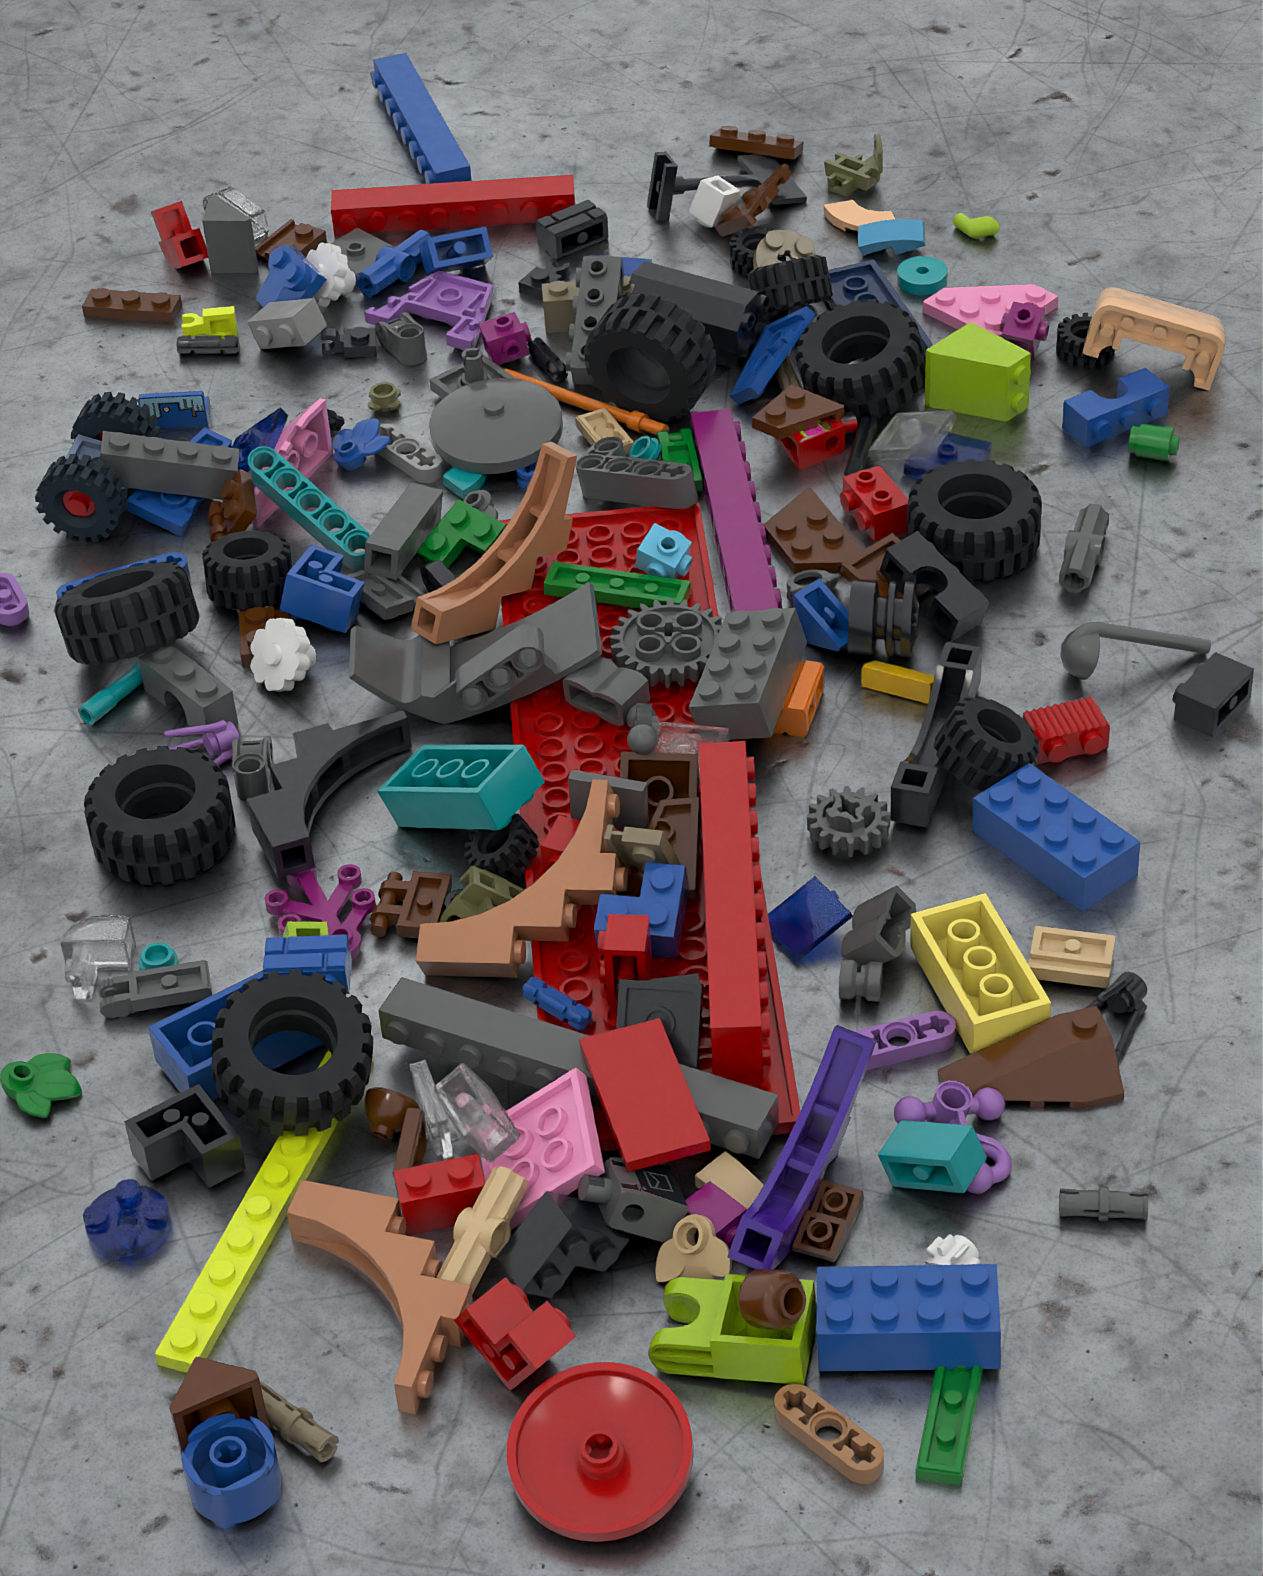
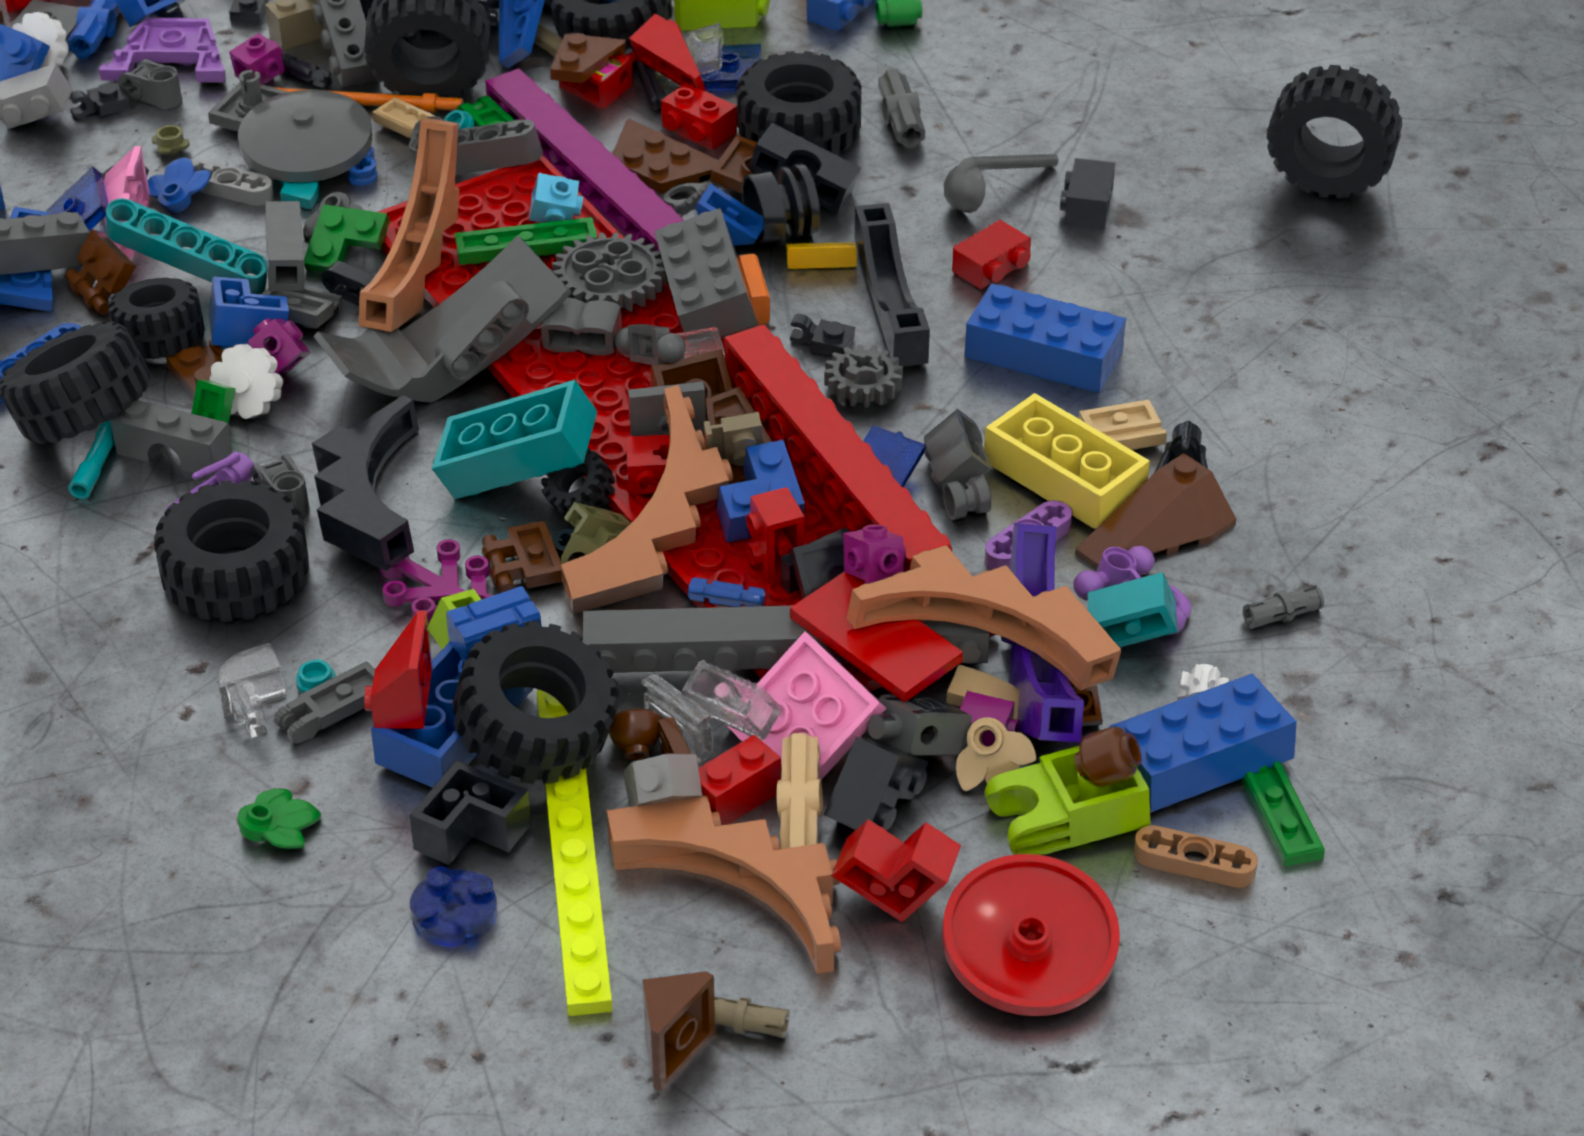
camera: 30 degrees left, 0 degrees up
blue brick [181,1414,281,1528] -> none
black tyre [934,696,1040,792] -> none
none -> green bracket [191,380,235,426]
none -> magenta brick [248,318,311,376]
none -> red slope [364,610,433,729]
none -> light grey slope [623,754,702,807]
none -> red slope [629,13,706,91]
none -> black plate [790,314,855,356]
none -> magenta brick [843,525,906,584]
none -> nougat arch [847,545,1122,691]

